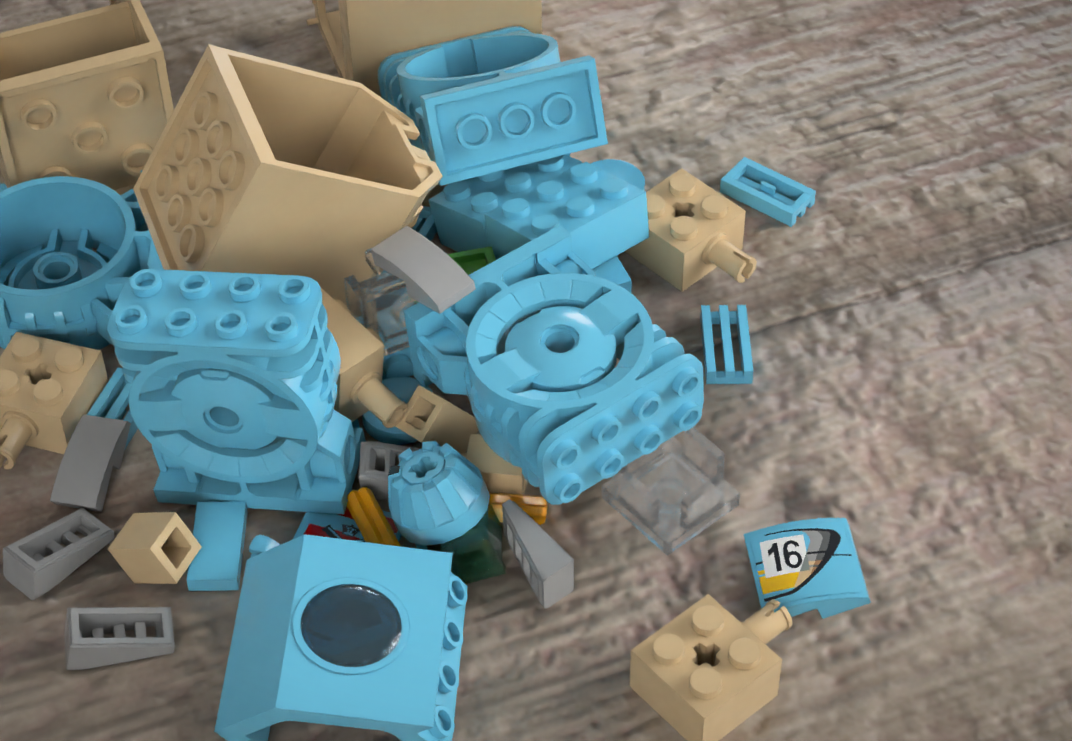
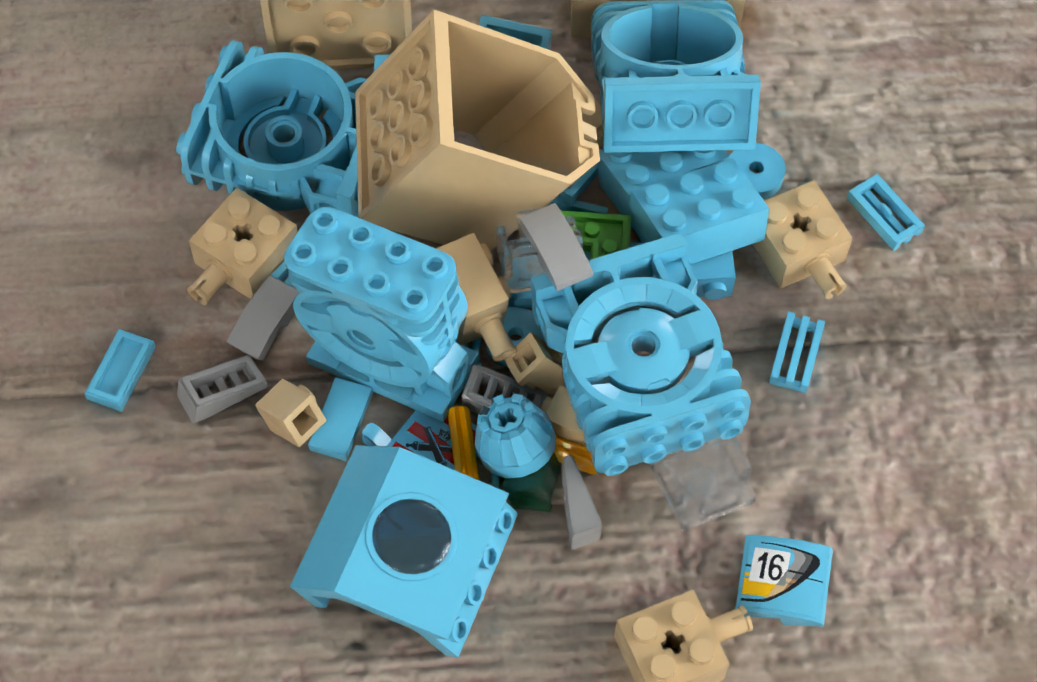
camera: 15 degrees right, 15 degrees up
light grey slope [64,607,175,670] -> none

